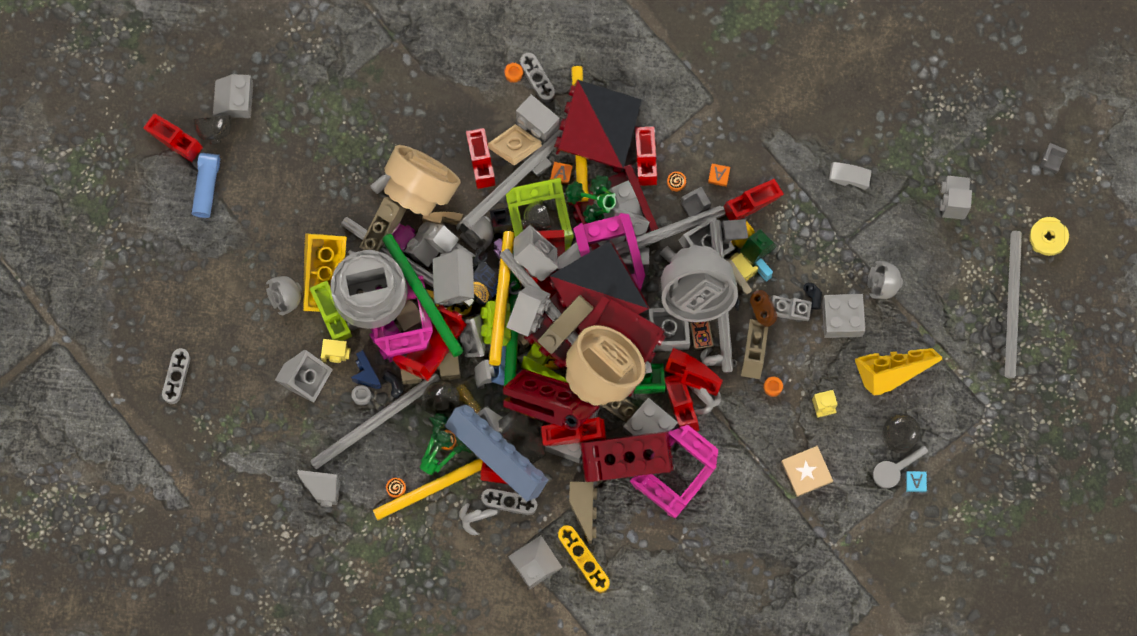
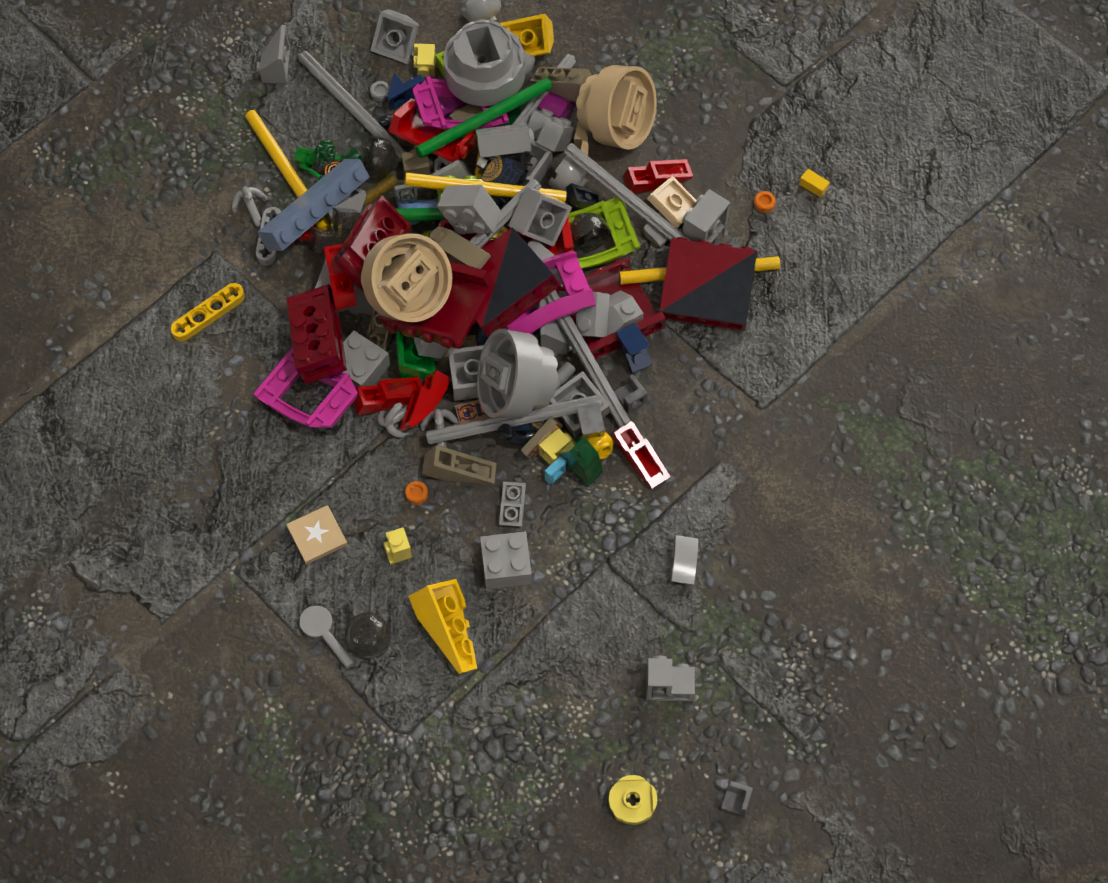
camera: 85 degrees right, 10 degrees down
tile [386,478,406,498] -> none
light grey slope [508,535,562,589] -> none
light grey beam [520,53,555,103] -> none
orange tile [550,162,573,185] -> none
dark green plant [566,175,616,223] -> none
dark tan slope [569,482,597,544] -> none
red slope [635,127,657,186] -> none
tile [667,172,686,192] -> none
orange tile [708,164,730,187] -> none
reddish brown plate [750,290,777,327] -> none
black arm [803,282,822,310] -> none
light grey cylinder [867,261,903,299] -> none
medium azure tile [906,471,927,492] -> none
light grey axle [1005,231,1022,378] -> none
none -> dark blue slope [615,323,652,373]
none -> yellow piece [799,169,830,198]

